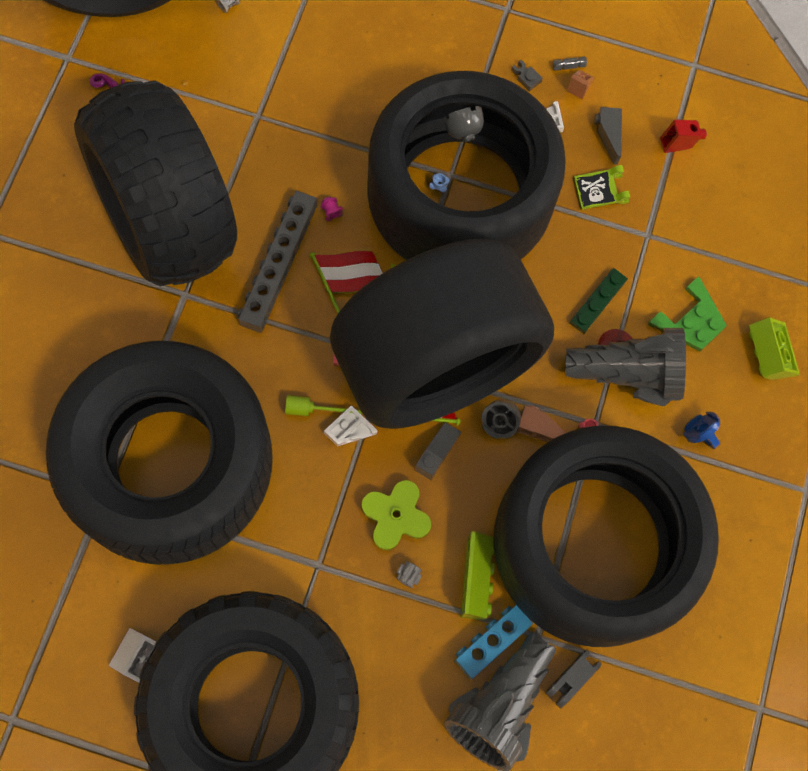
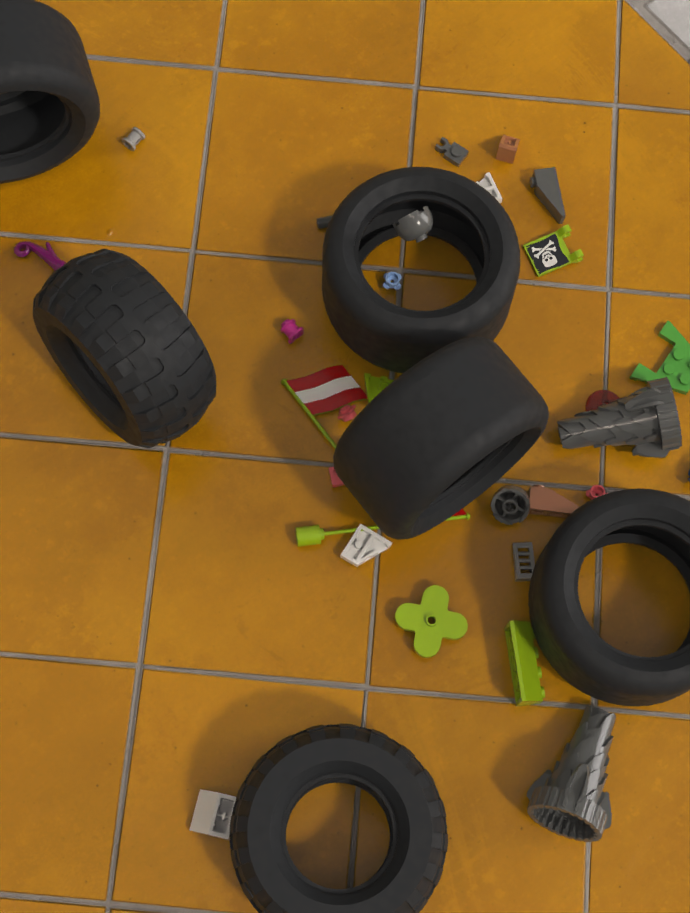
camera: 10 degrees left, 0 degrees up
black tyre [46,341,273,565] -> none
dark grey brick [238,191,317,334] -> none
light grey gear [396,561,422,588] -> none
dark grey slope [415,422,461,480] -> none
dark azure brick [454,605,533,680] -> none
dark grey piece [545,649,602,709] -> none
dark grey axle [553,56,587,70] -> none
dark green plate [569,268,628,334] -> none
red torso [660,120,707,153] -> none
none -> light grey slope [512,542,535,582]

